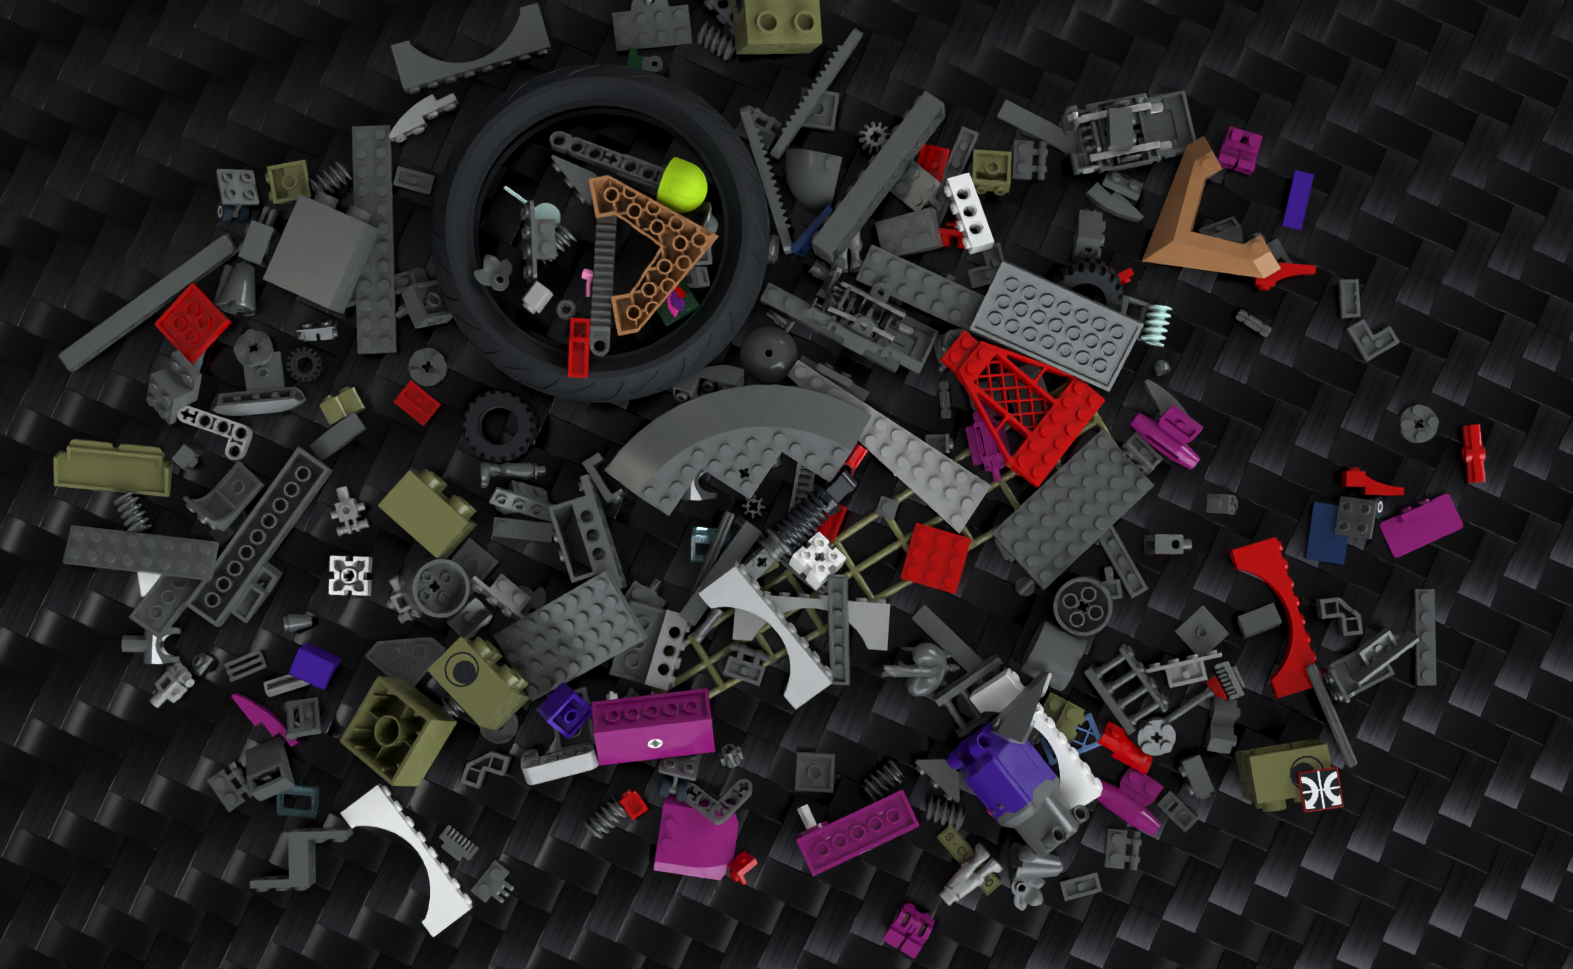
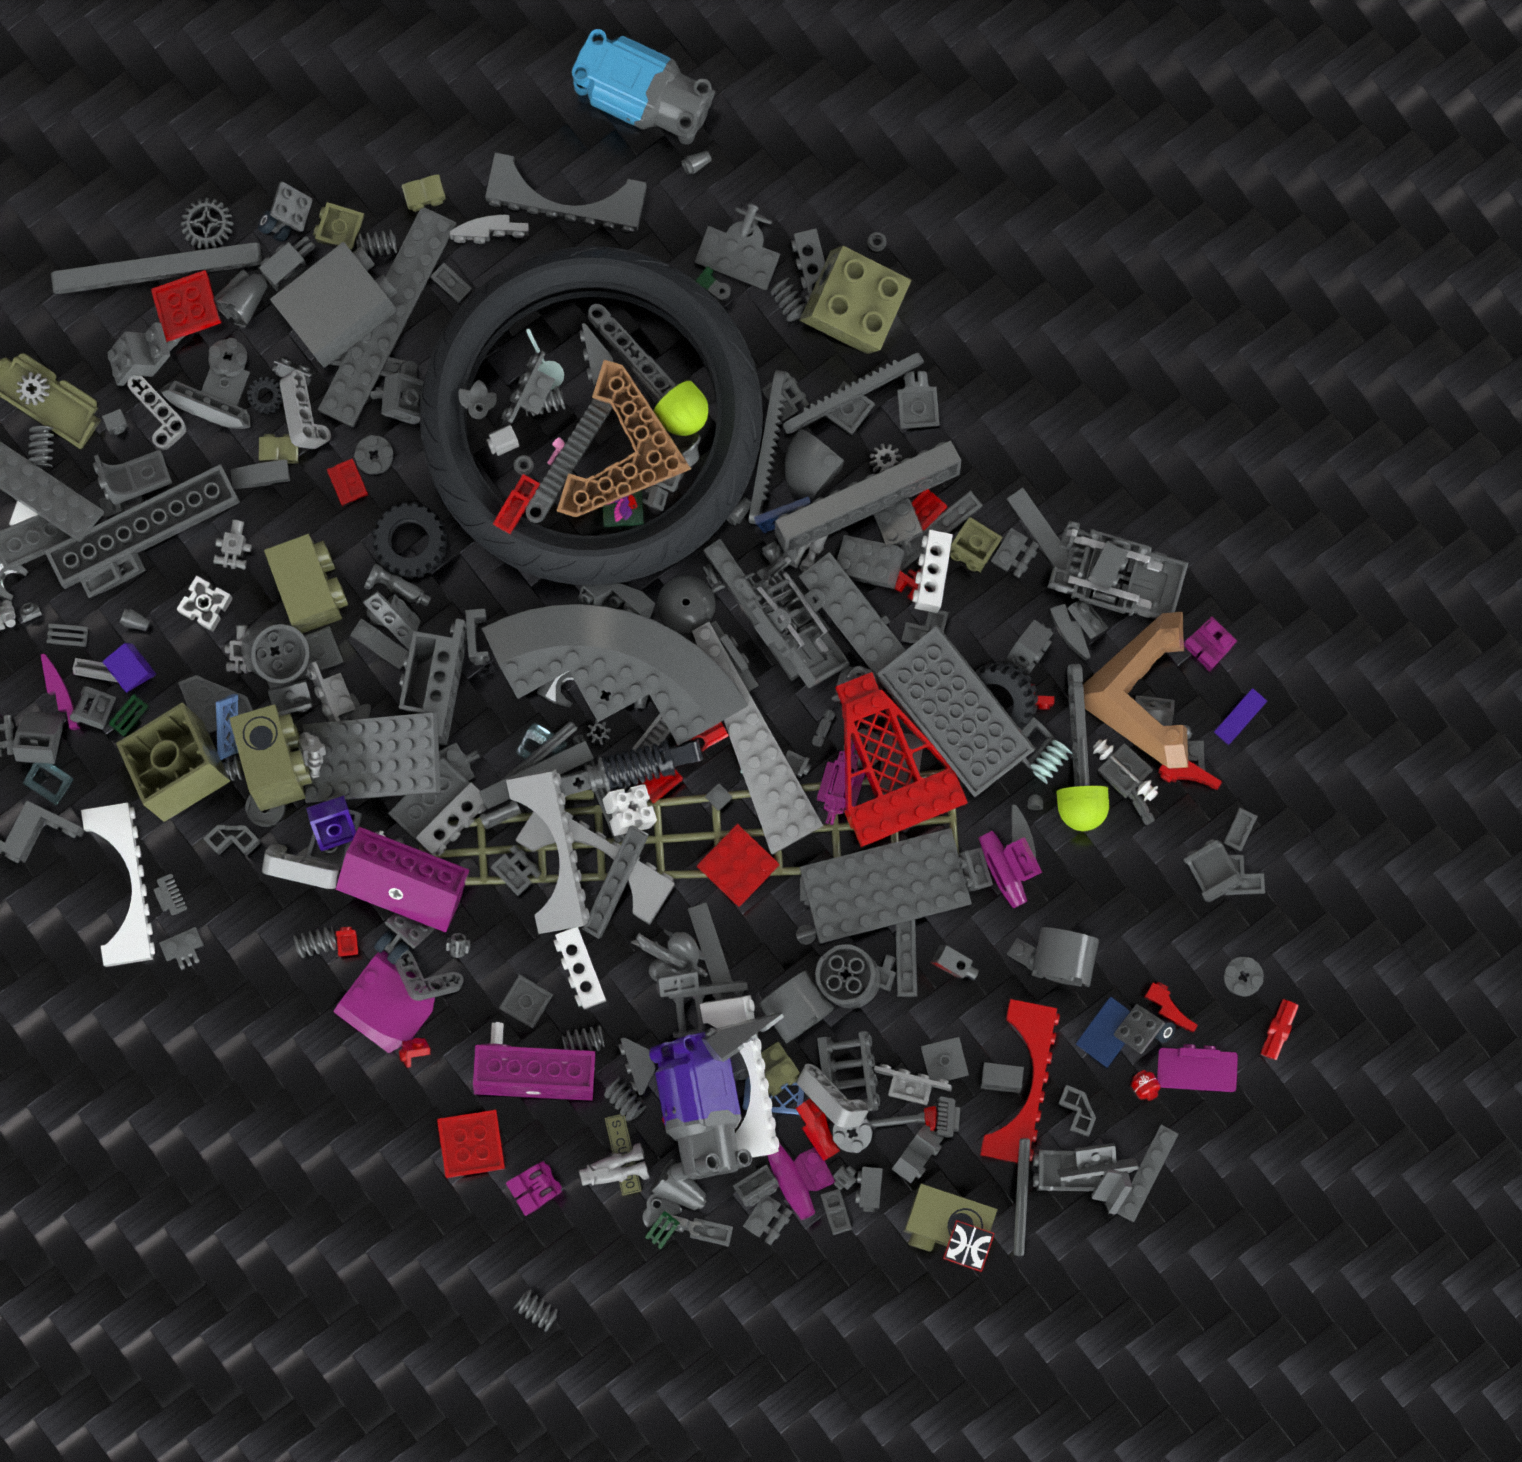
camera: 30 degrees right, 5 degrees down
none -> light grey gear [16,372,50,405]
none -> dark green tile [109,694,149,737]
none -> dark grey gear [181,198,234,249]
none -> medium blue window [216,694,239,760]
none -> light grey beam [280,370,331,449]
none -> light grey piece [299,732,326,778]
none -> olive brick [402,174,446,211]
none -> red plate [437,1110,505,1178]
none -> white brick [554,927,606,1010]
none -> dark green tile [645,1211,680,1249]
none -> dark grey hinge [655,968,699,997]
none -> dark grey plate [670,1214,704,1238]
none -> dark grey bracket [733,1165,779,1207]
none -> light grey beam [797,1064,870,1128]
none -> dark grey gear [833,1166,857,1190]
none -> dark grey plate [897,371,939,429]
none -> dark grey brick [1031,927,1099,987]
none -> piece [1057,664,1109,831]
none -> dark grey panel [1091,1169,1132,1214]
none -> dark grey plate [1093,739,1158,801]
none -> red head [1131,1070,1161,1101]
none -> dark grey panel [1184,839,1244,902]

